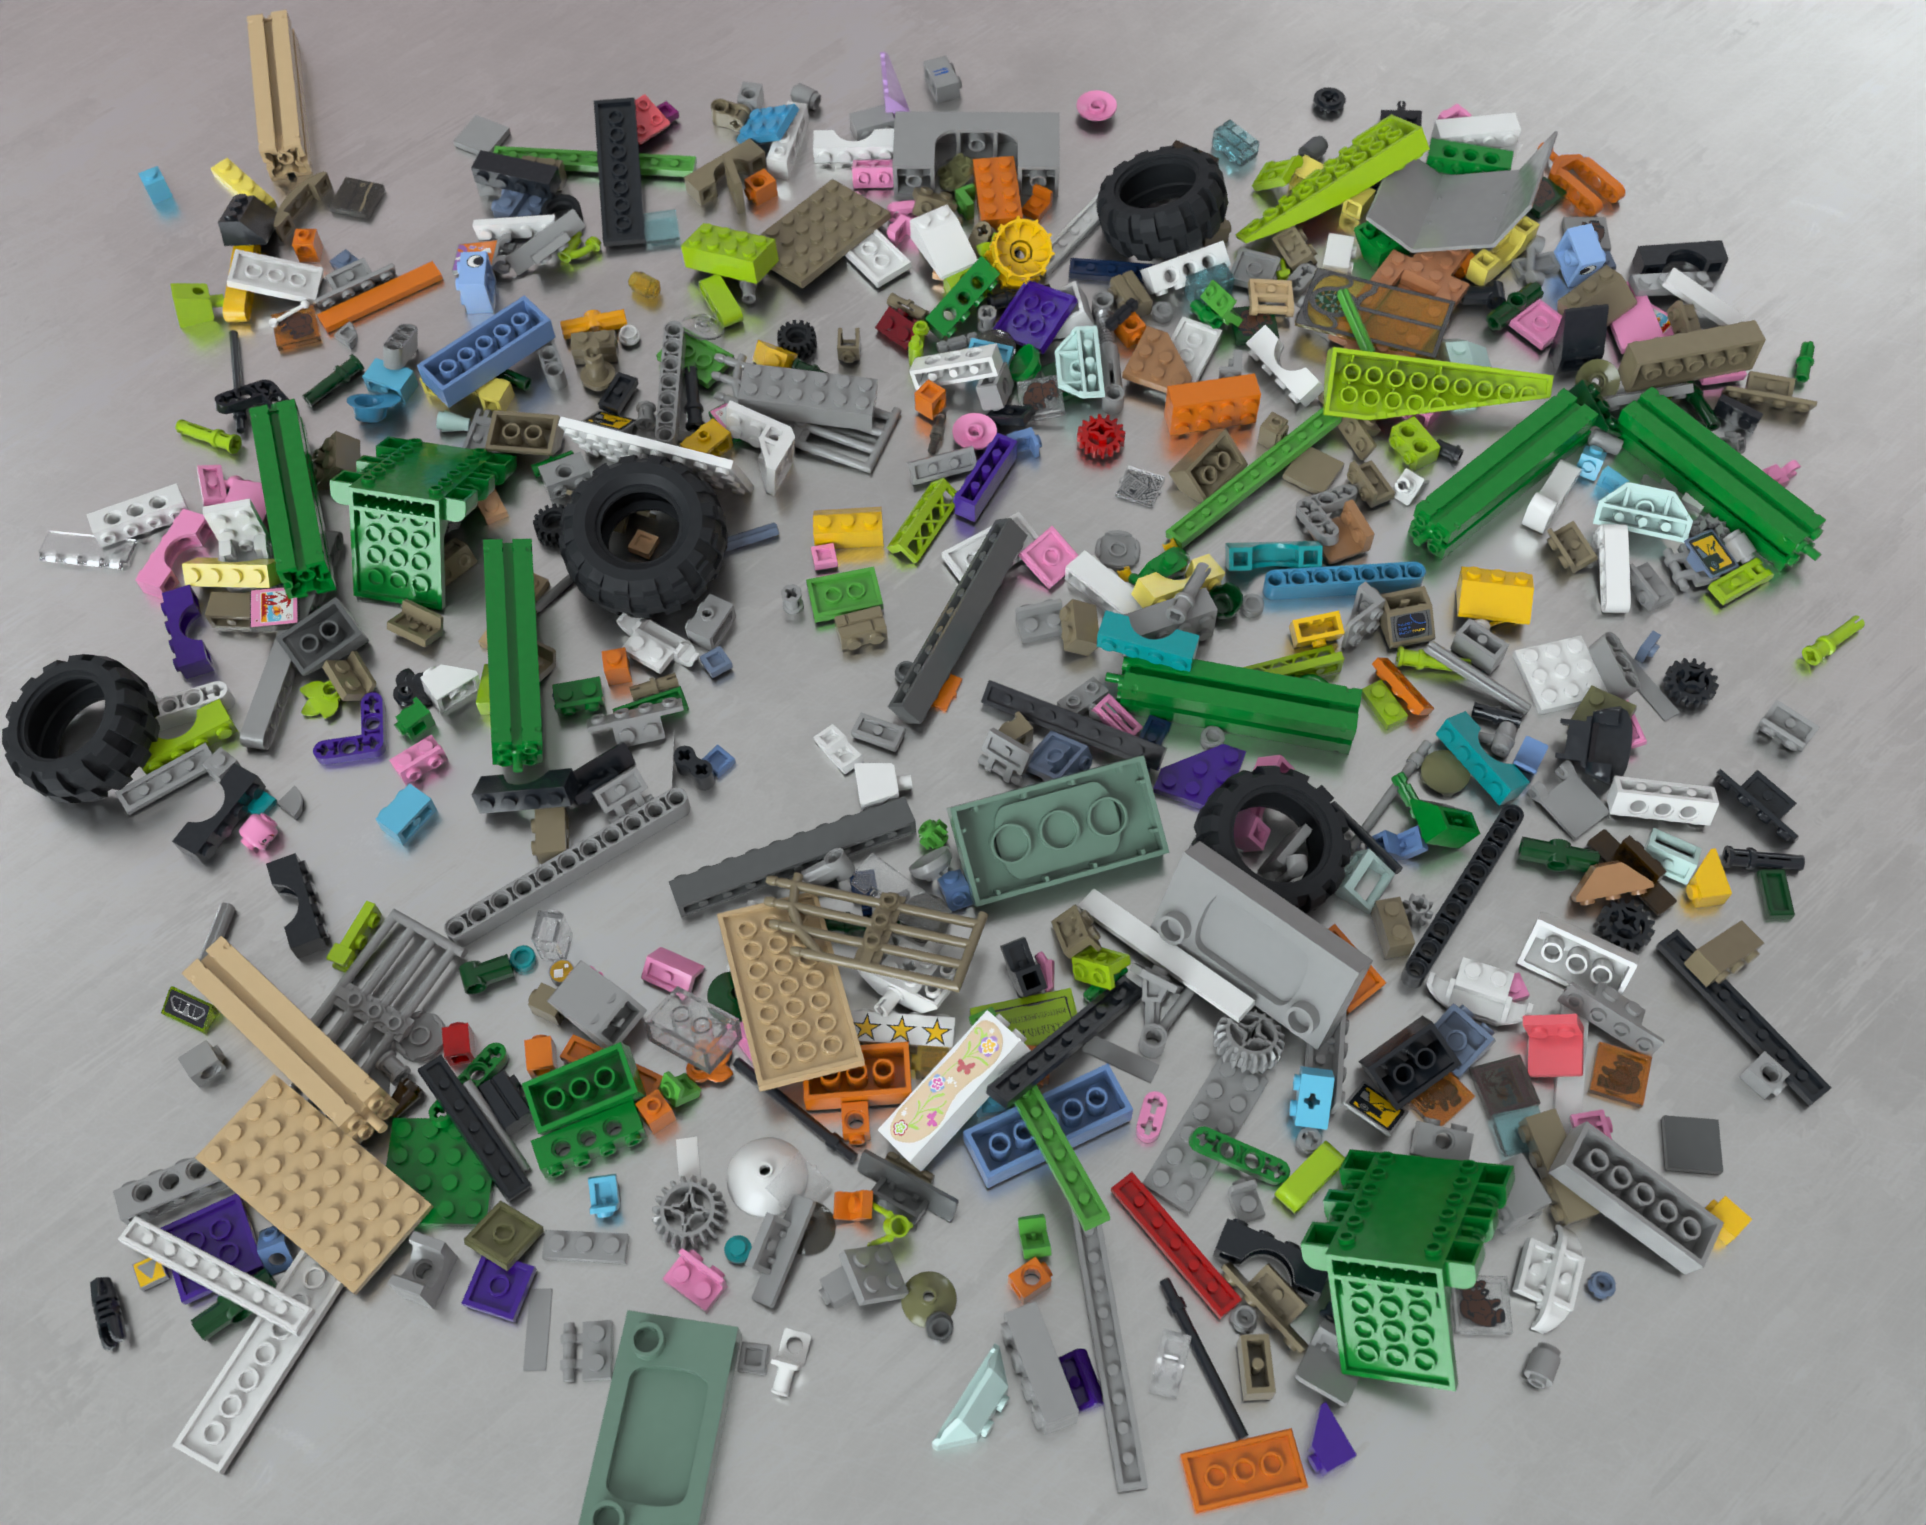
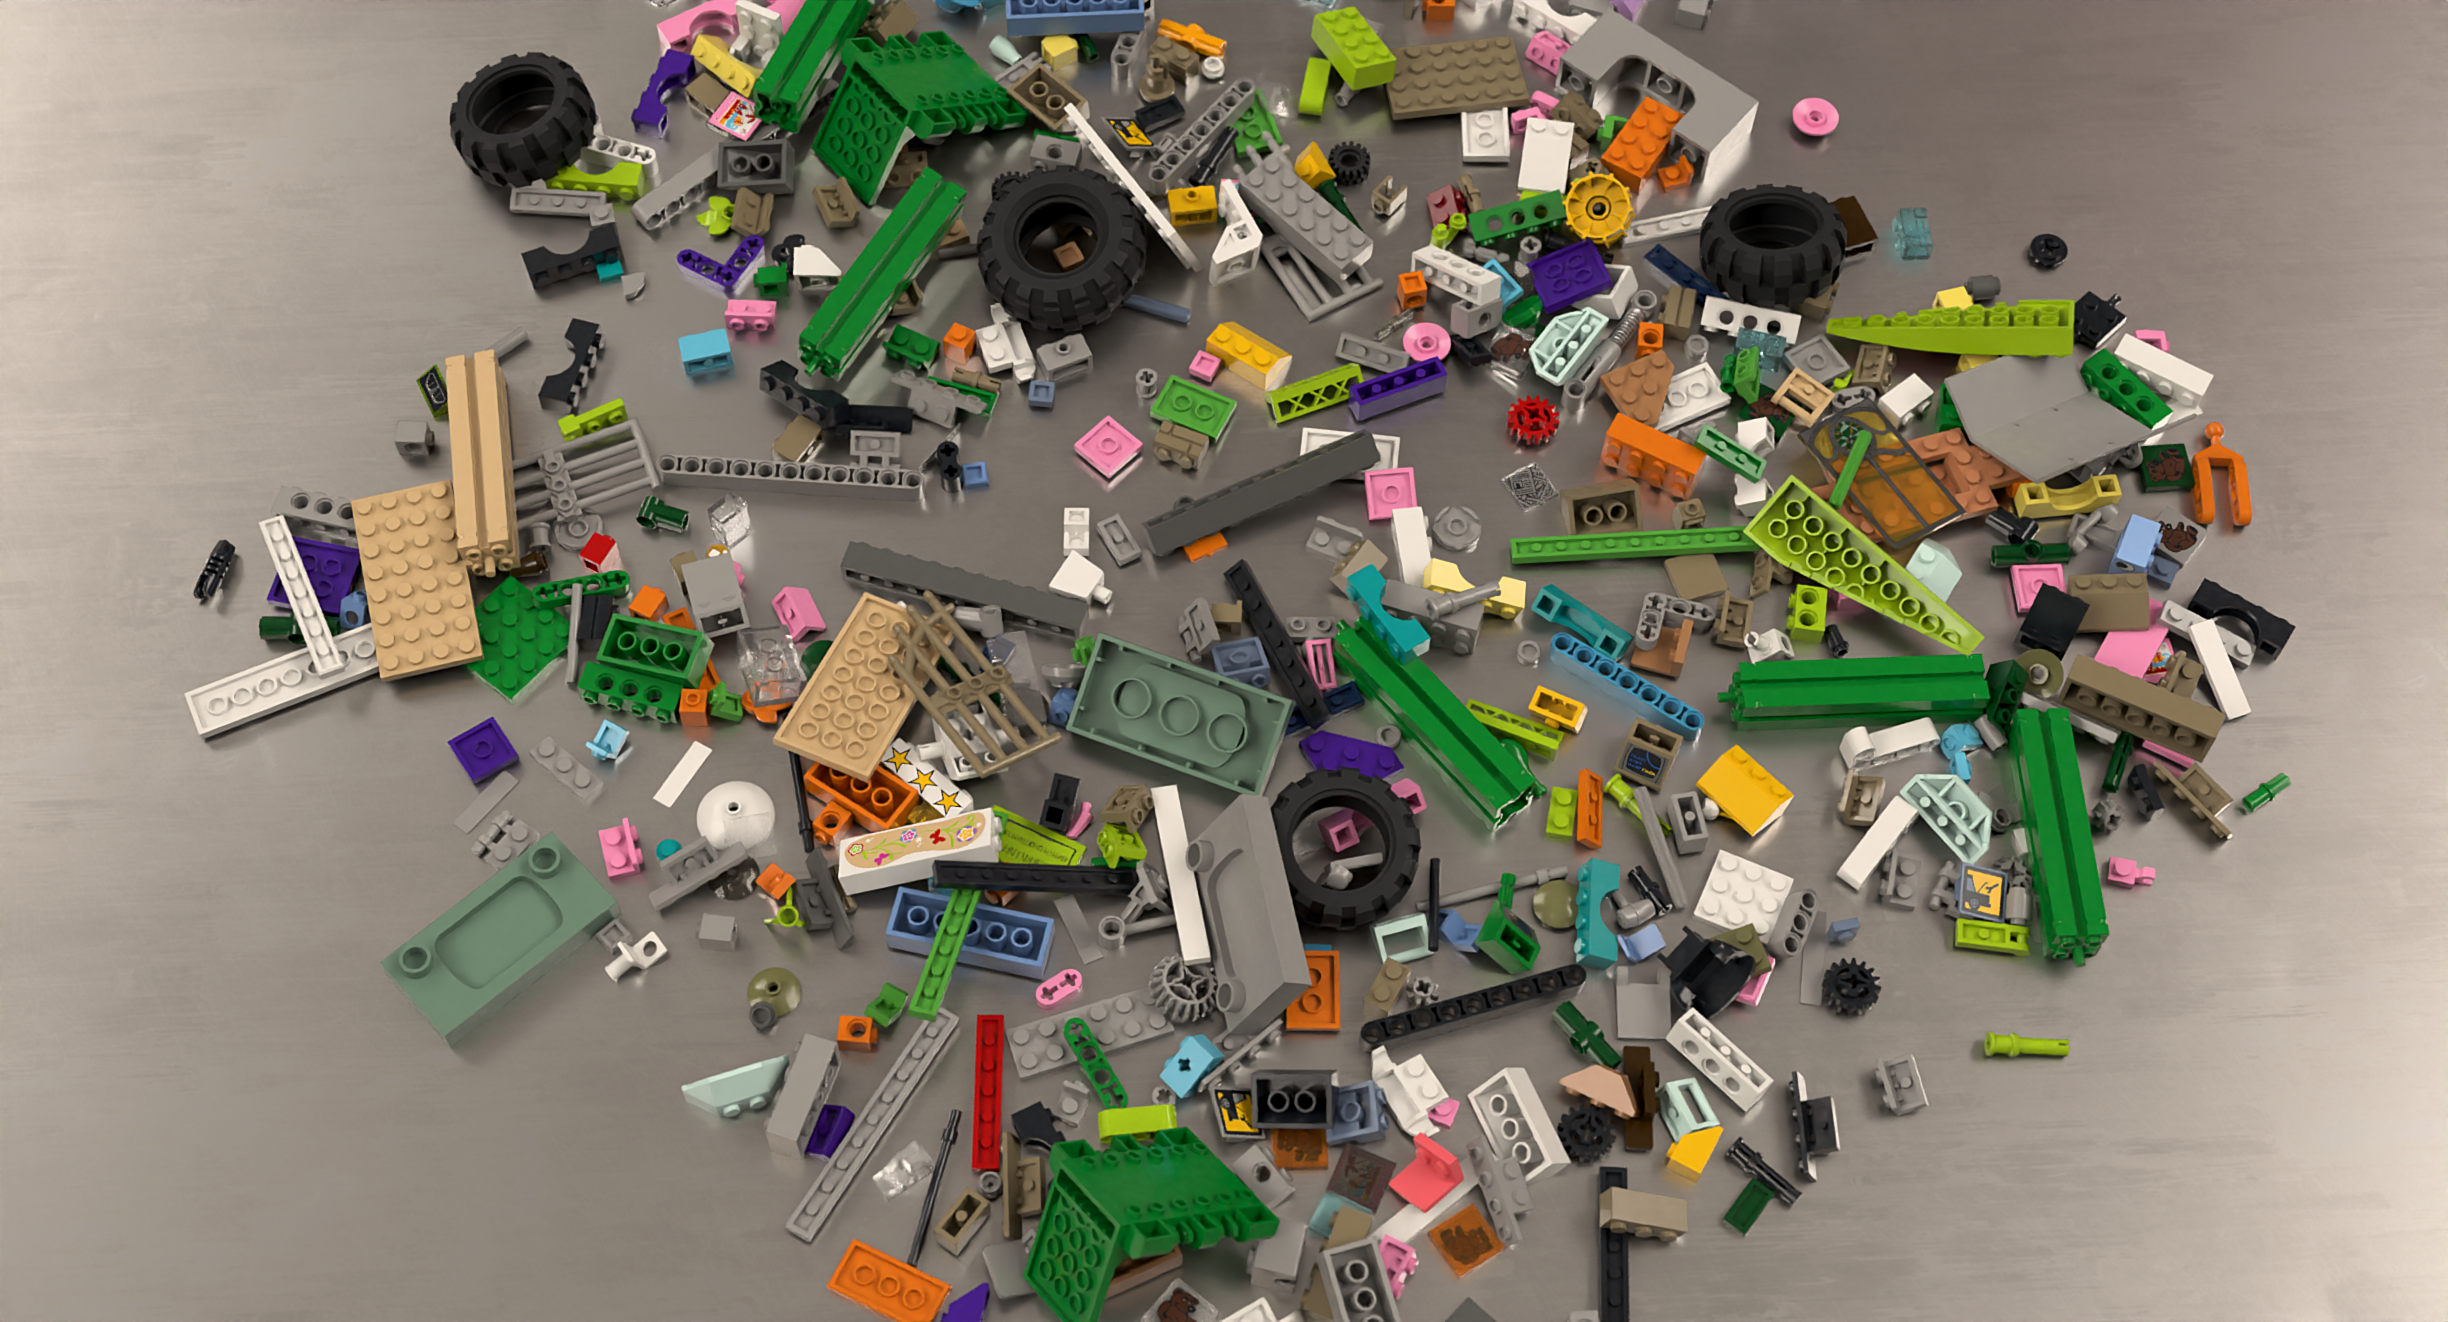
camera: 35 degrees right, 0 degrees up
tile [132,1257,170,1291] -> none
bright pink head [239,813,278,850] -> none
light grey piece [388,1231,458,1309] -> none
black tile [417,1054,532,1202] -> none
olive tile [464,1200,544,1271] -> none
light nougat plate [477,489,509,525] -> none
teal tile [510,945,537,972] -> none
clear yellow brick [628,271,661,300] -> none
light grey gear [652,1175,726,1250] -> none
light grey plate [839,1244,909,1306] -> none
olive dish [937,153,974,191] -> none
medium blue bracket [1006,427,1042,458] -> none
black axle [1105,298,1139,331] -> none
green torso [1117,538,1190,586] -> none
dark green hair [1209,582,1243,620] -> none
lime plate [1251,155,1303,191] -> none
light grey bracket [1341,581,1385,649] -> none
none -> bright pink plate [1074,415,1143,478]
none -> plate [1693,423,1767,484]

